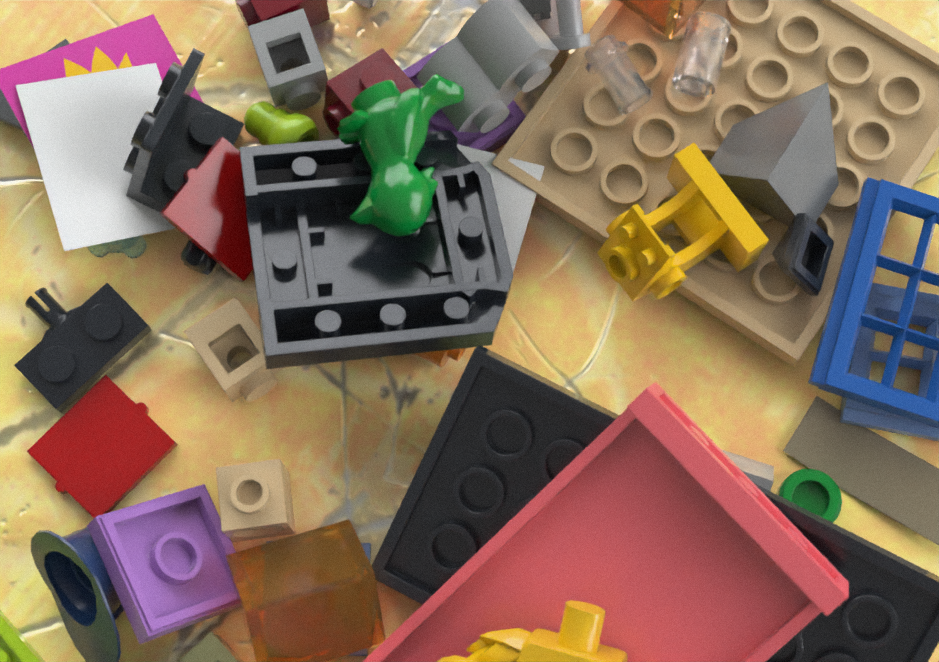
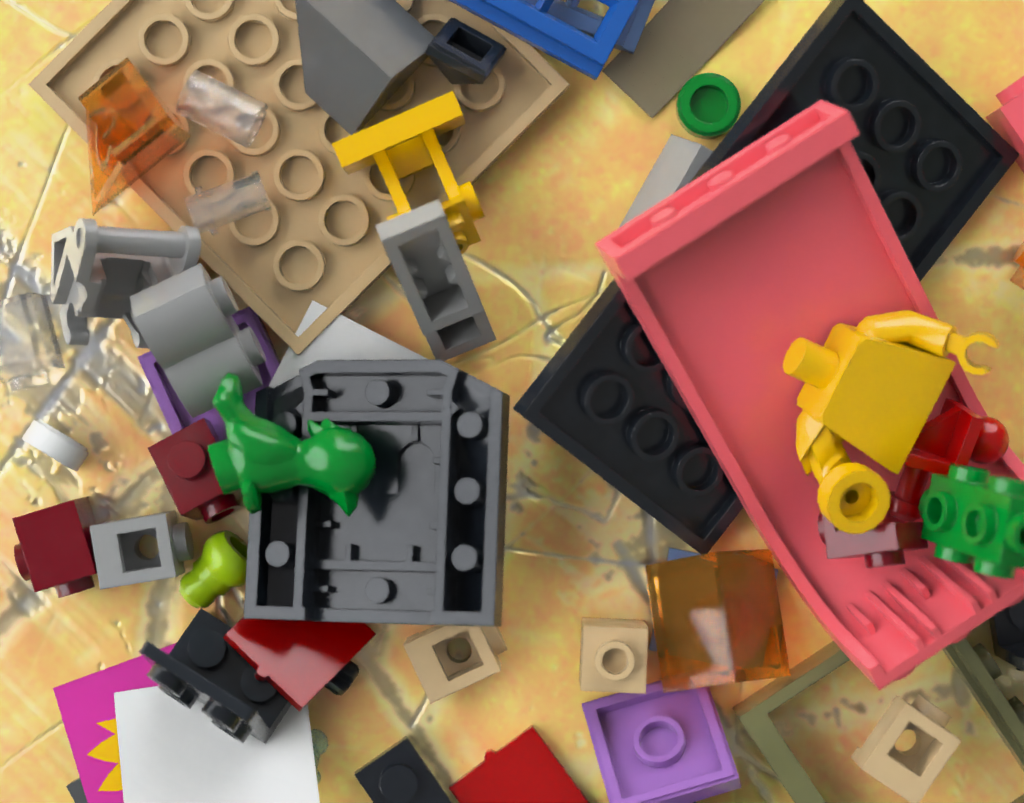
camera: 80 degrees left, 15 degrees up
none -> light grey slope [375,199,497,361]

